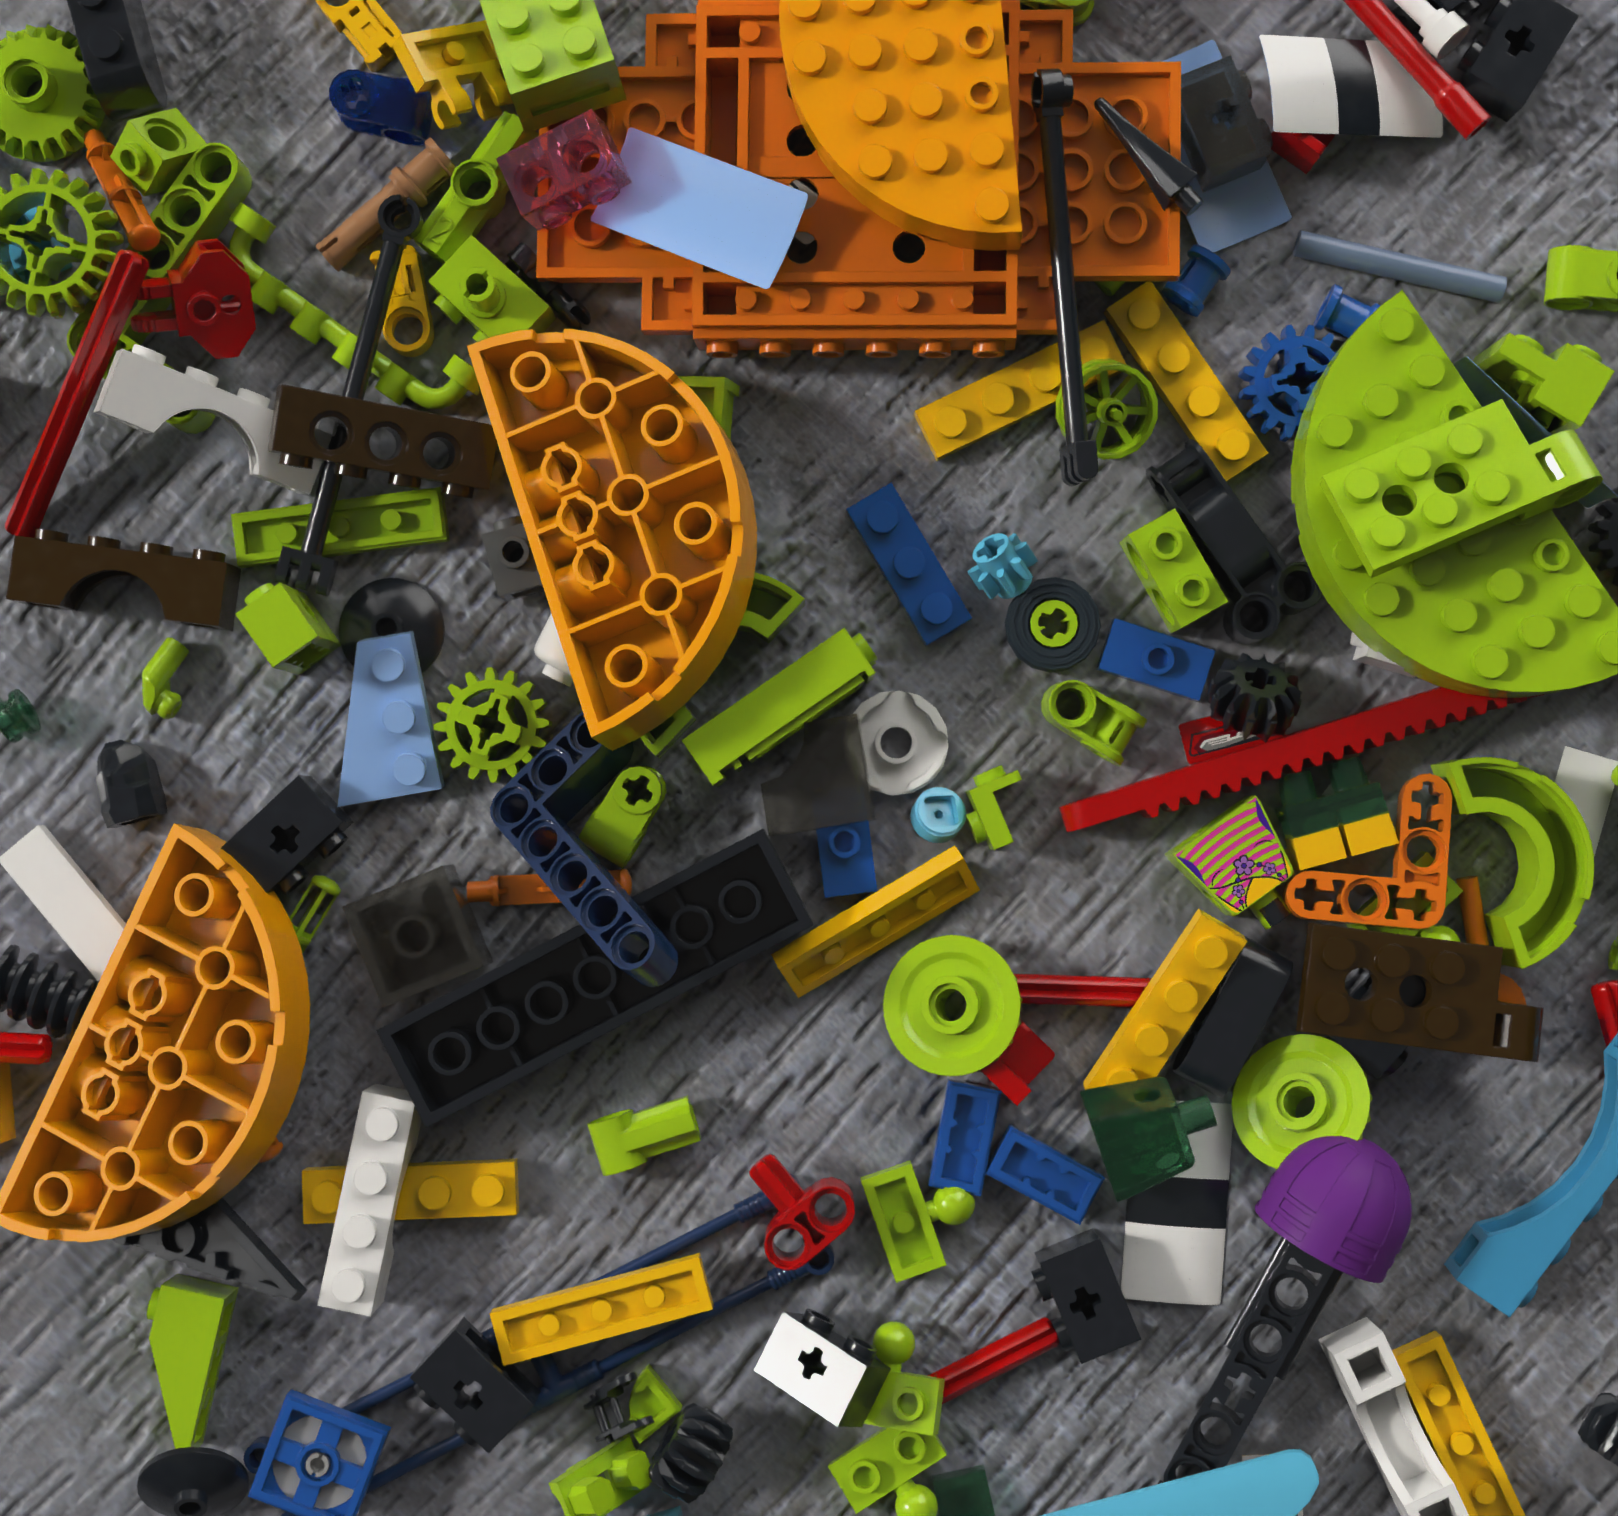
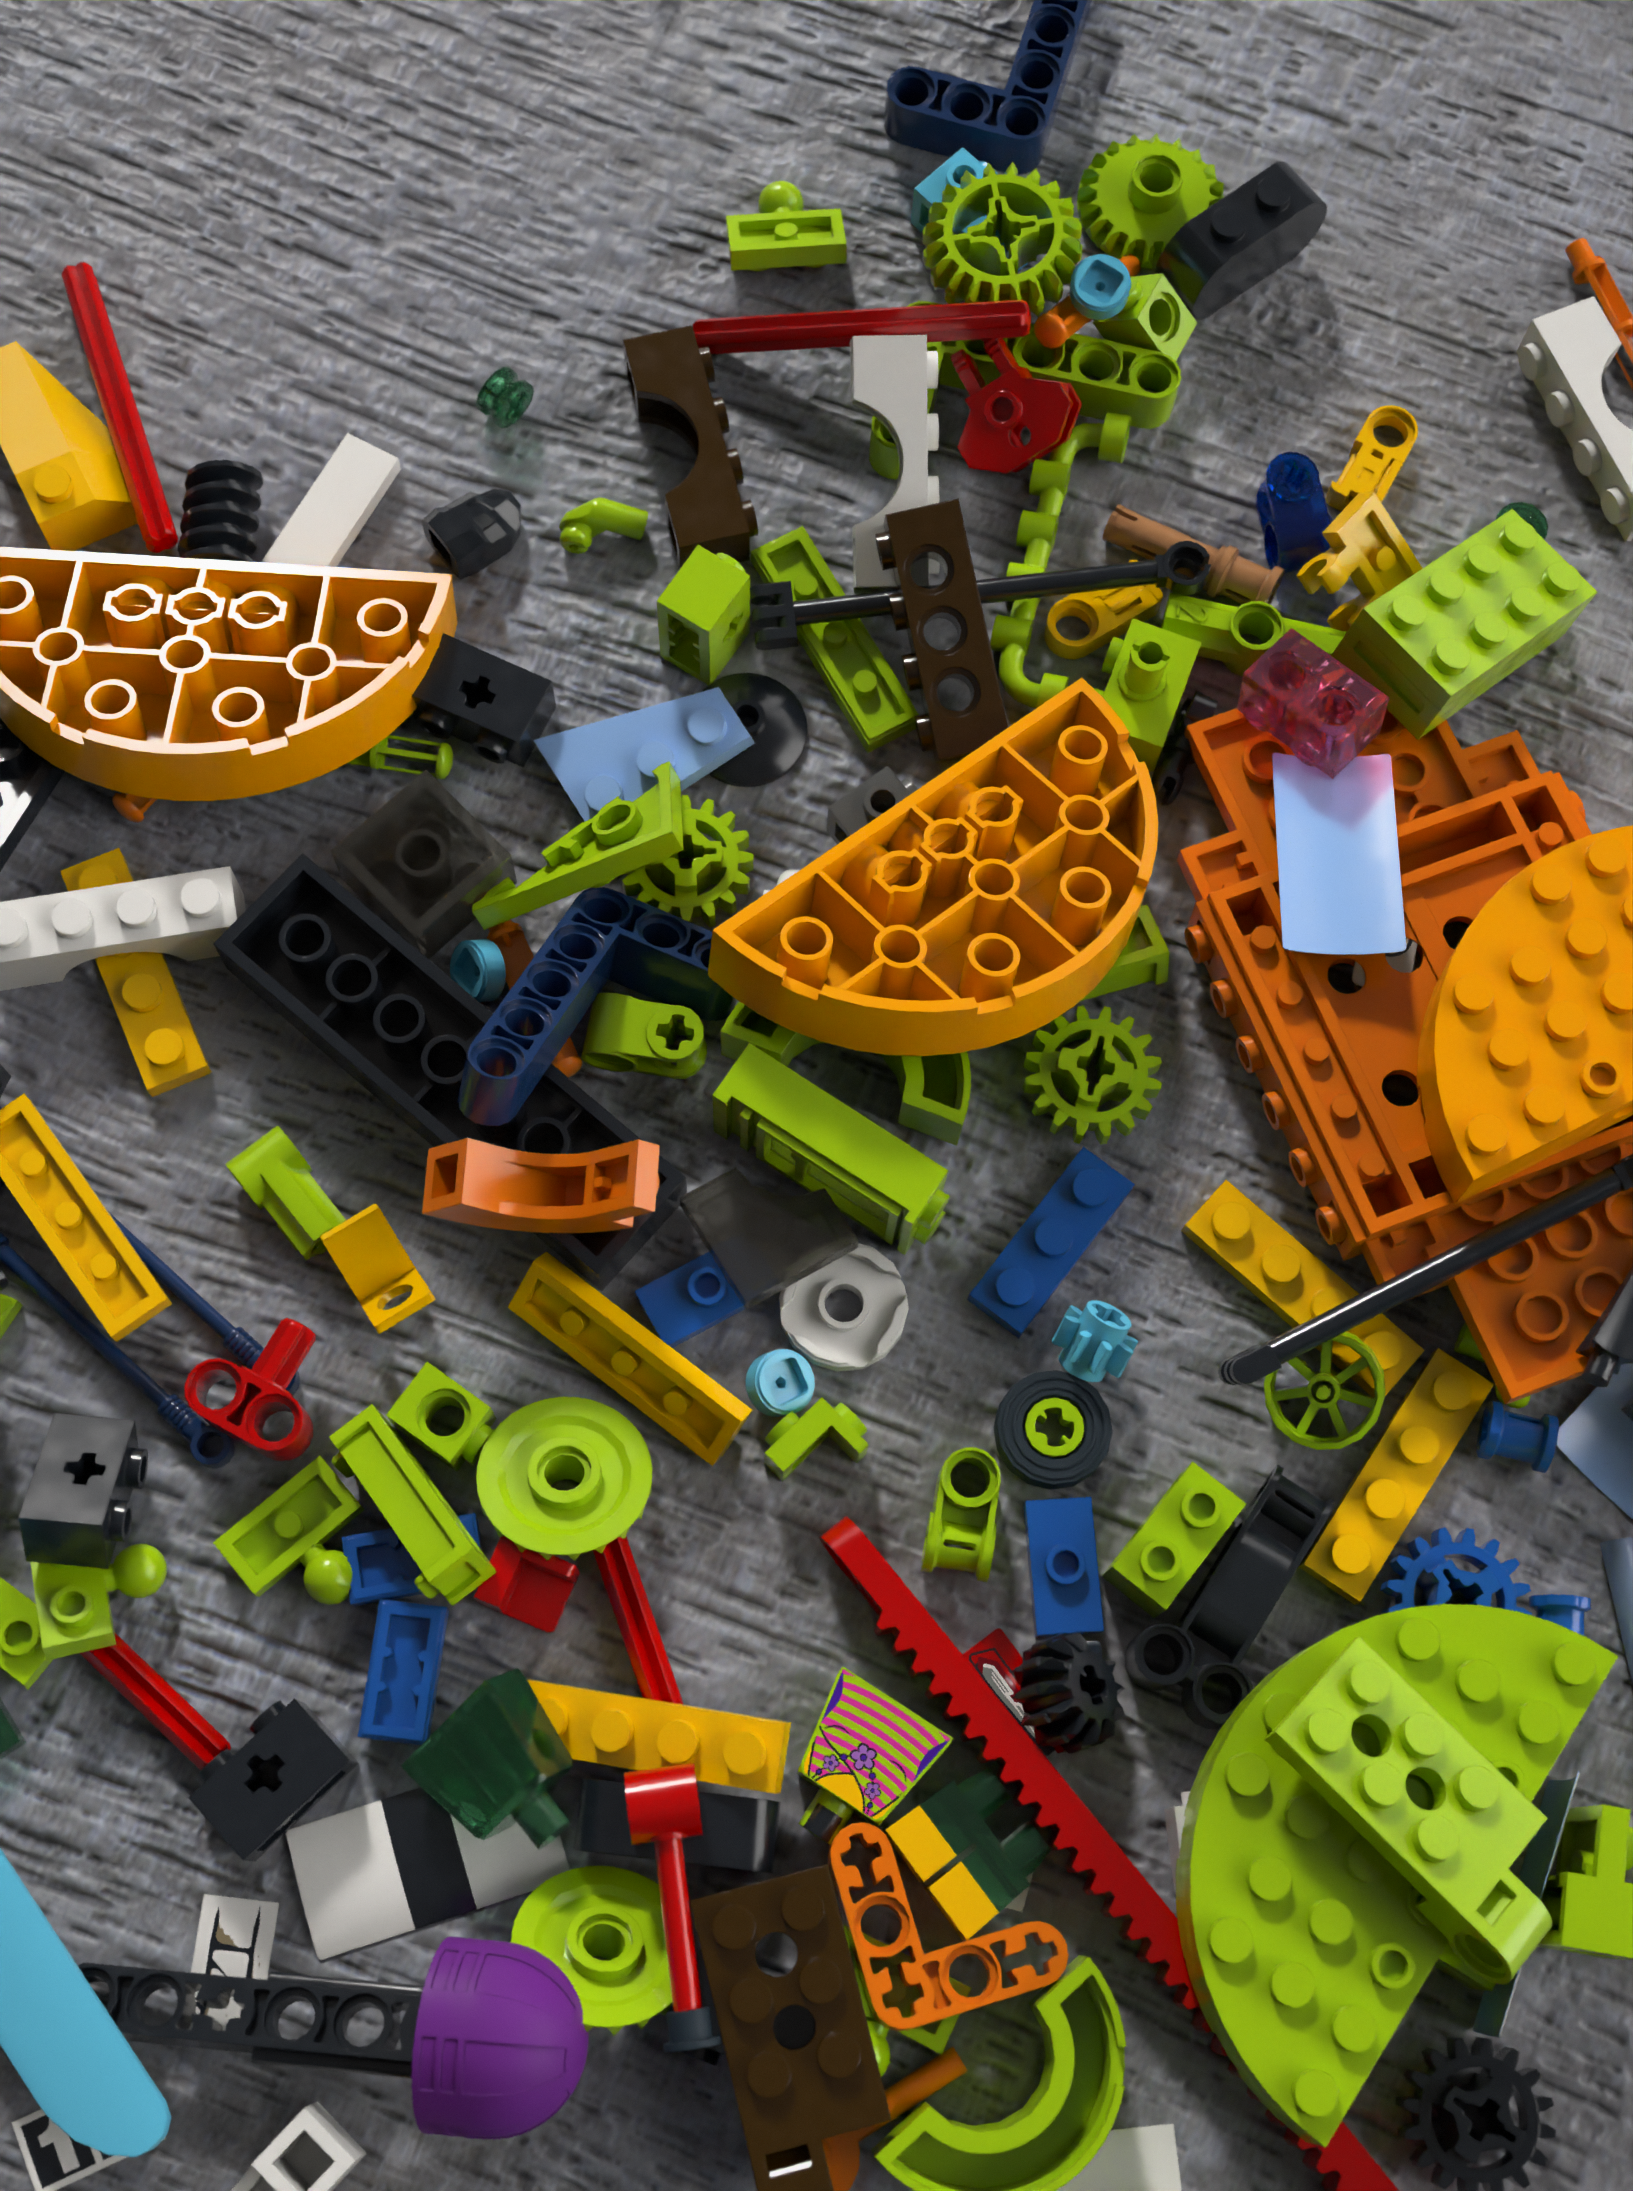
camera: 60 degrees right, 15 degrees down
none -> white sticker [189,1894,279,2030]
none -> yellow bracket [320,1204,435,1334]
none -> lime container [329,1404,497,1606]
none -> lime brick [386,1362,497,1472]
none -> orange arch [422,1138,660,1233]
none -> medium azure tile [450,939,506,1003]
none -> lime wing [472,761,683,930]
none -> red piece [624,1763,721,2052]
none -> lime gear [1023,1005,1162,1145]
none -> medium azure tile [1069,254,1131,320]

